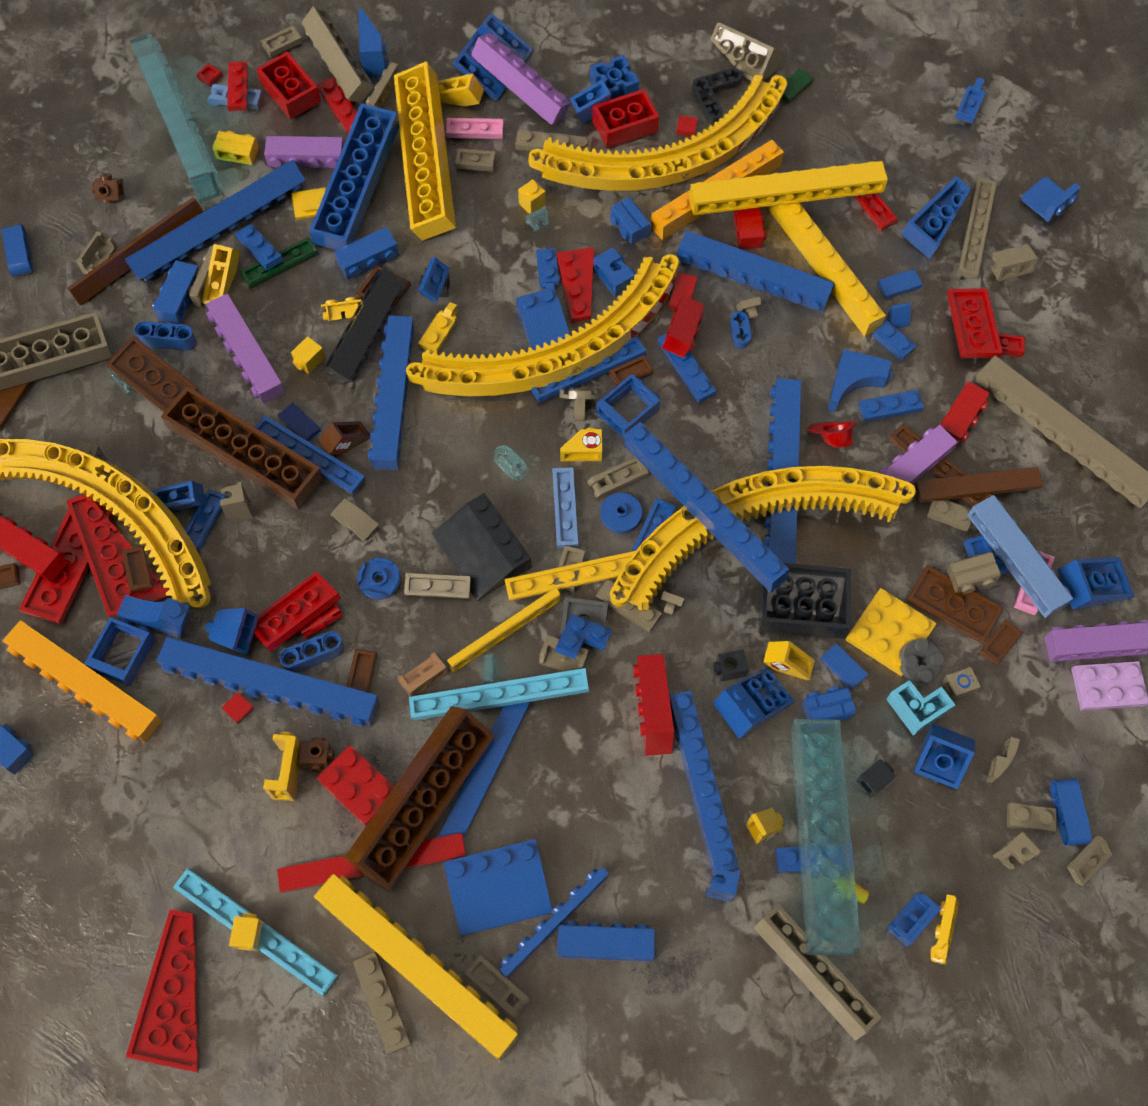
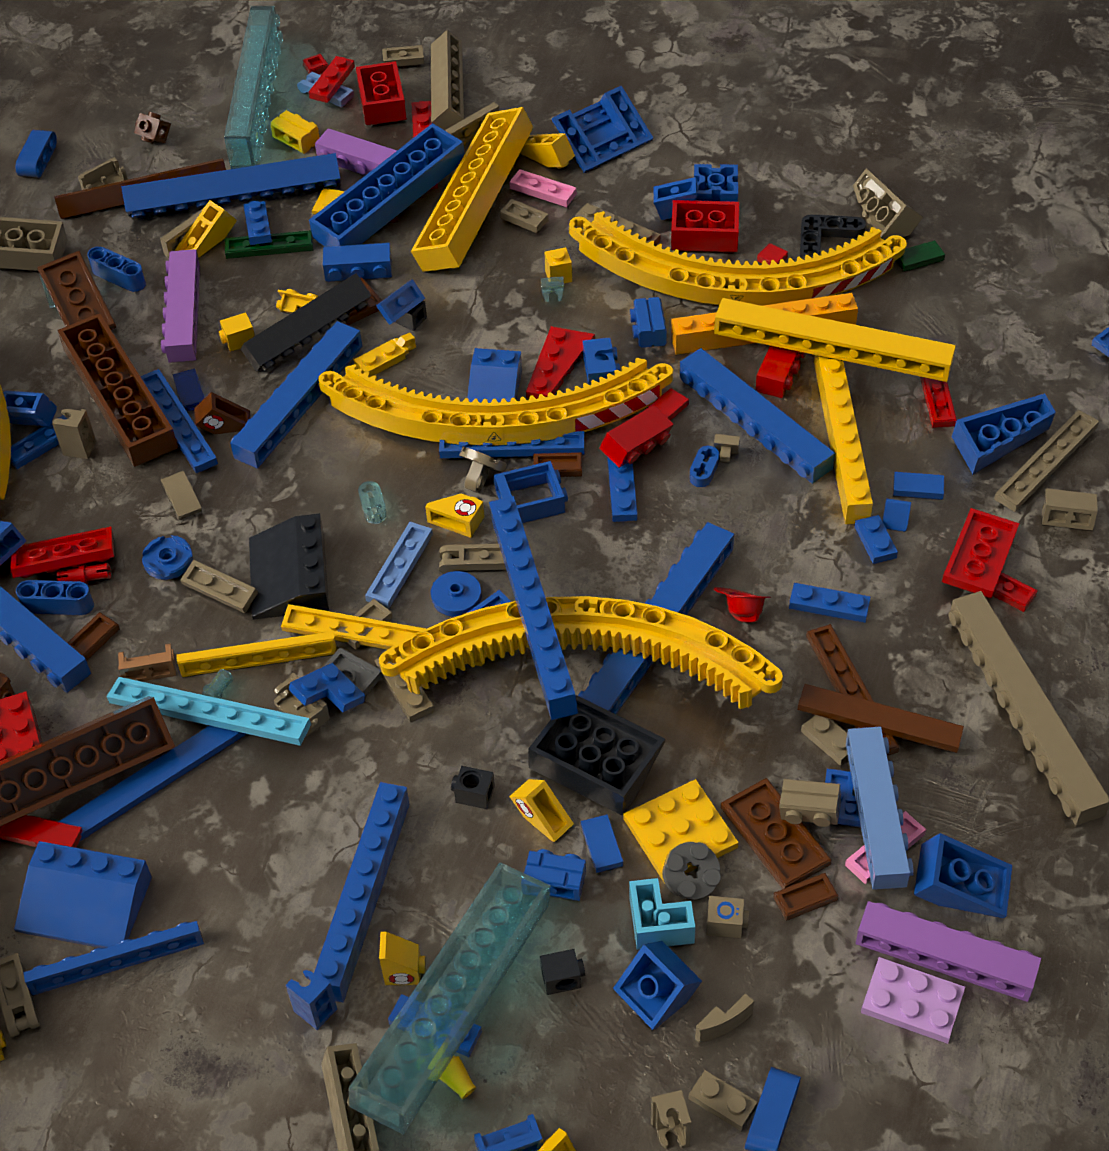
camera: 30 degrees right, 15 degrees down
blue brick [153,260,199,324] -> none
blue slope [358,9,389,78] -> none
medium lavender brick [471,33,571,125] -> none
blue hinge [536,248,559,289] -> none
blue brick [557,922,654,962] -> none
red wedge [633,654,674,756] -> none
dark tan tile [661,591,685,615] -> none
blue slope [712,667,795,739] -> none
blue arch [827,349,893,412] -> none
medium lavender brick [878,425,957,493] -> none
red brick [940,381,990,448] -> none

